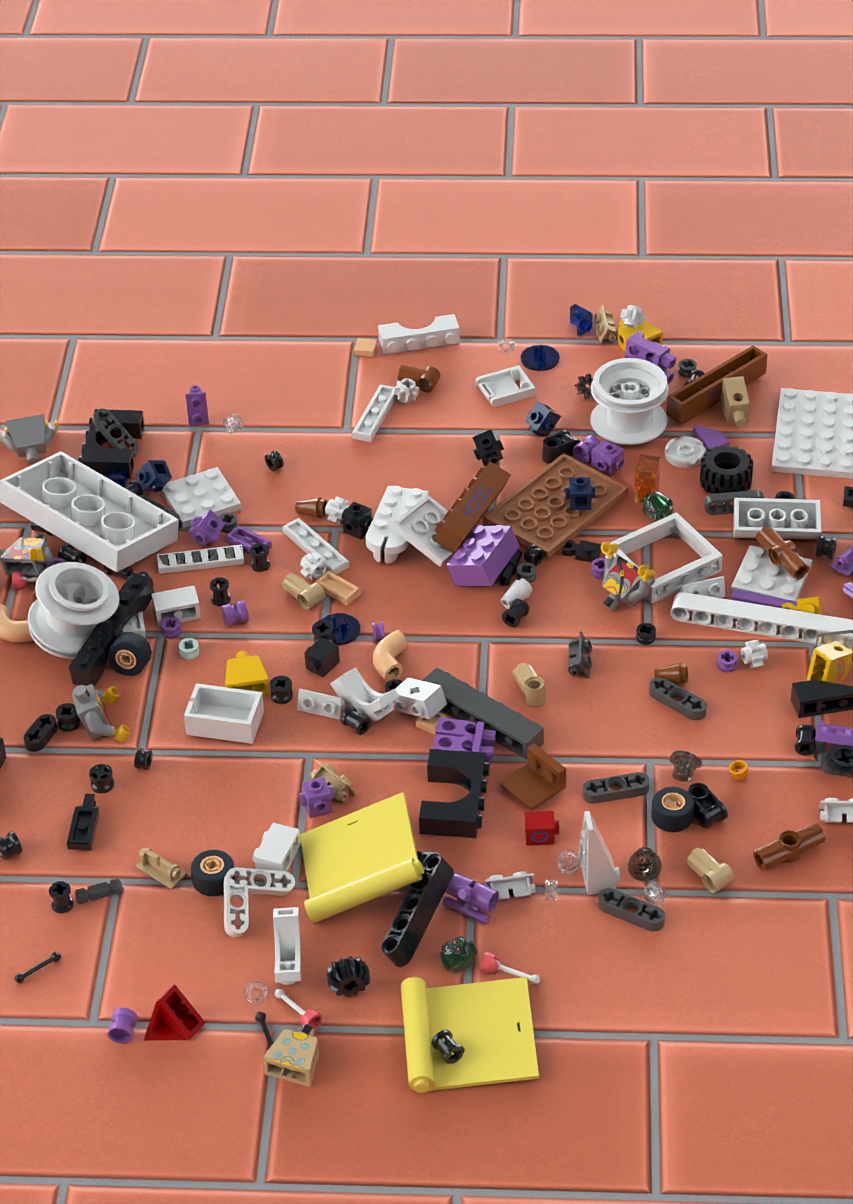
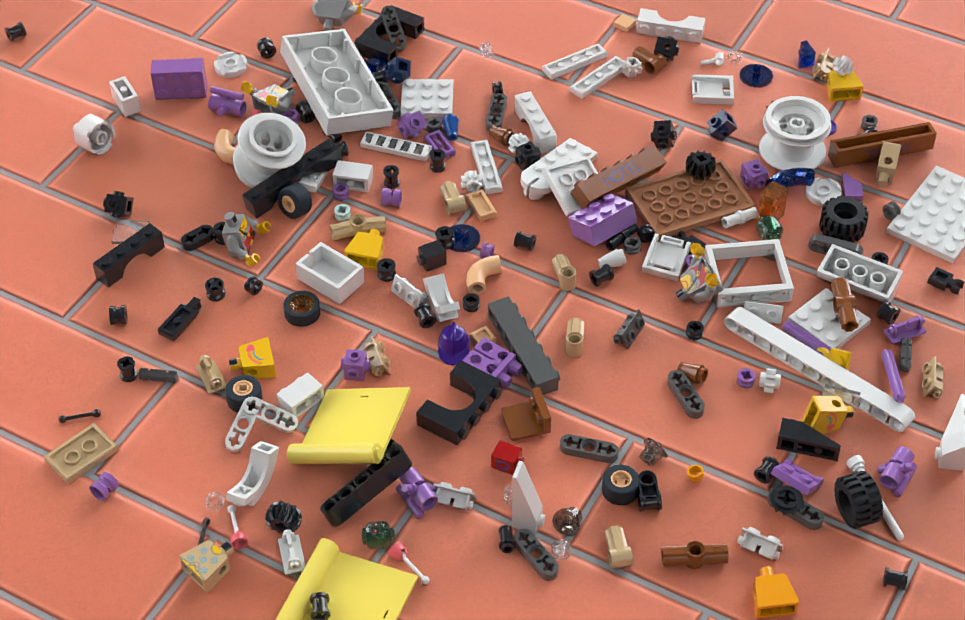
camera: 25 degrees right, 5 degrees up
red slope [143,984,206,1041] -> none
medium lavender hinge [185,385,209,426] -> none
white brick [394,678,447,719] -> none
black piece [542,430,580,464] -> none
clear bush [545,879,558,901] -> none
dark blue brick [565,477,595,510] -> none
medium lavender wheel [573,435,600,463] -> none
medium lavender hips [624,331,677,384] -> none
none -> tan tile [44,423,119,485]
none -> yellow torso [228,337,276,379]
none -> white hinge [278,529,306,575]
none -> black wheel [283,290,321,327]
none -> tan piece [330,214,387,240]
none -> dark purple piece [438,322,469,365]
none -> blue cone [442,114,459,141]
none -> dark grey beam [486,93,507,131]
none -> black pin [499,525,516,553]
none -> white arch [514,91,557,154]
none -> black bush [514,230,537,251]
none -> white tile [542,43,608,80]
none -> tan piece [552,254,576,291]
none -> white container [642,233,691,282]
none -> black brick [654,36,680,62]
none -> black gear [685,150,716,179]
none -> white hand [701,52,724,66]
none -> white pin [721,207,758,228]
none -> clear blue cylinder [765,168,815,195]
none -> dark grey bush [882,201,901,220]

